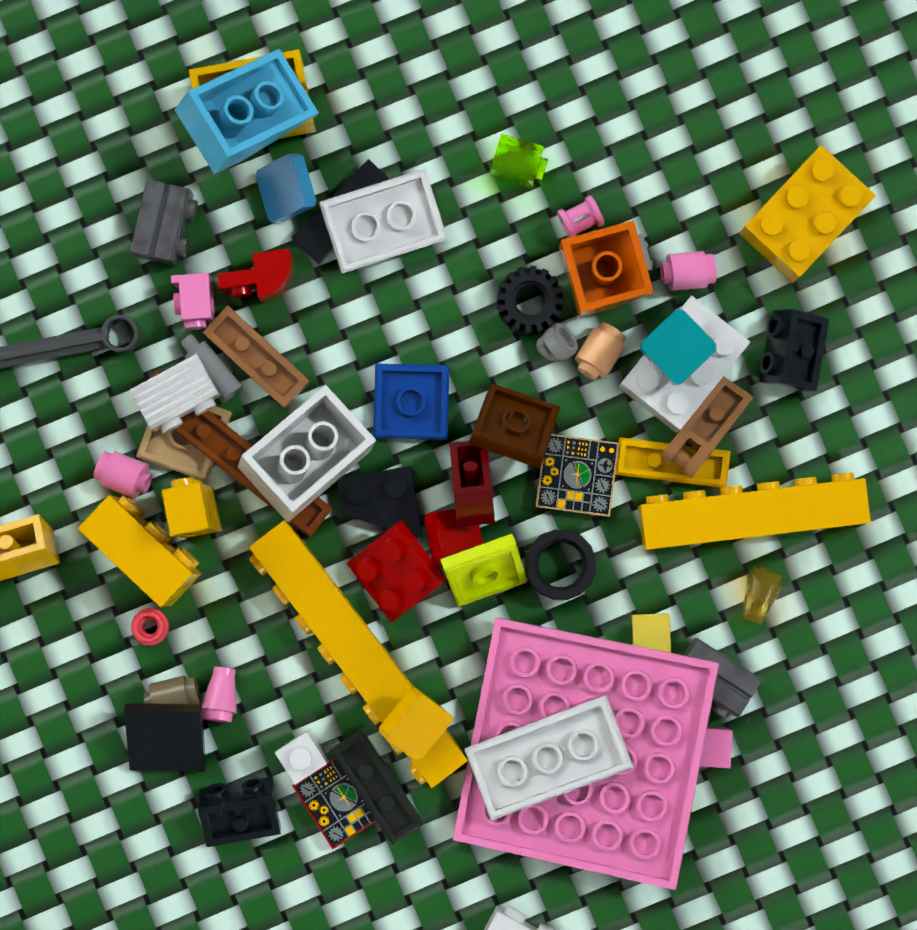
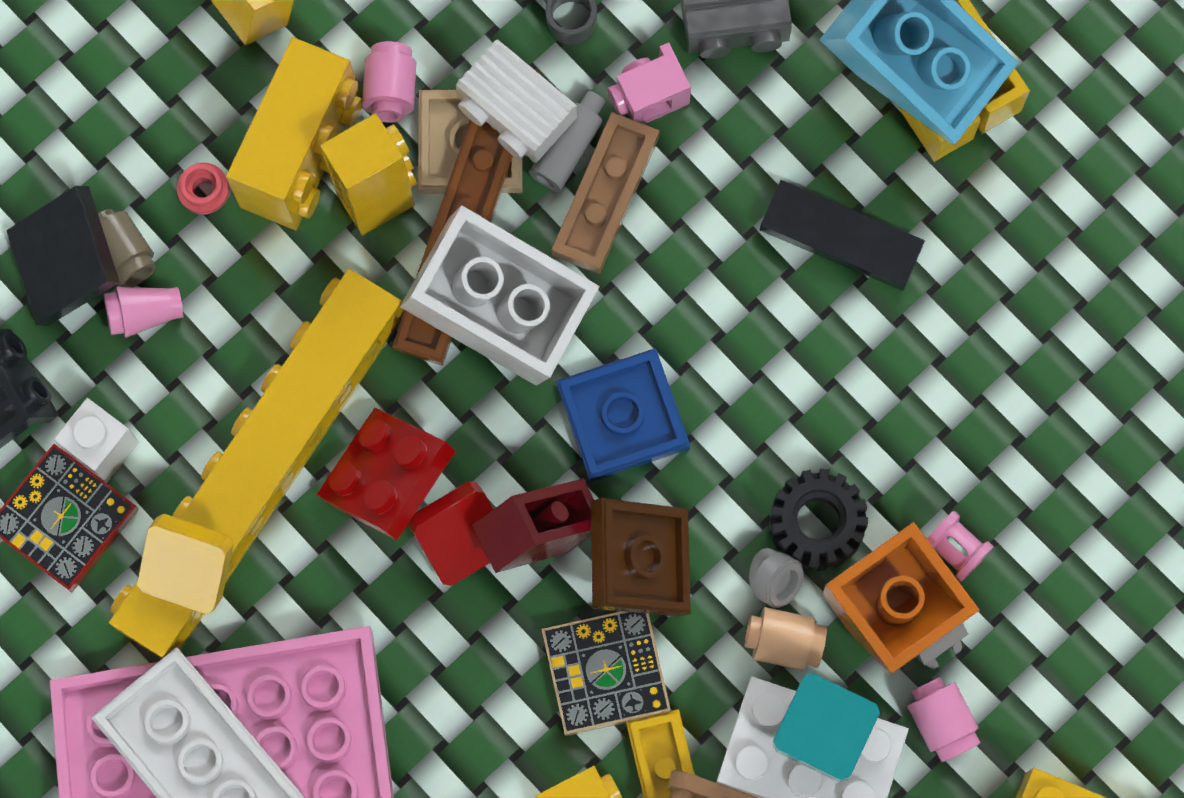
camera: 70 degrees right, 10 degrees down
red brick [217,248,294,303] -> none
dark azure piece [255,153,317,223] -> none
white tile [318,168,448,274] -> none
pearl dark grey tile [330,728,424,845] -> none
black wing [338,466,423,538] -> none
neon yellow tile [440,534,528,606] -> none
clear neon green brick [490,134,548,189] -> none
black tyre [525,529,596,600] -> none

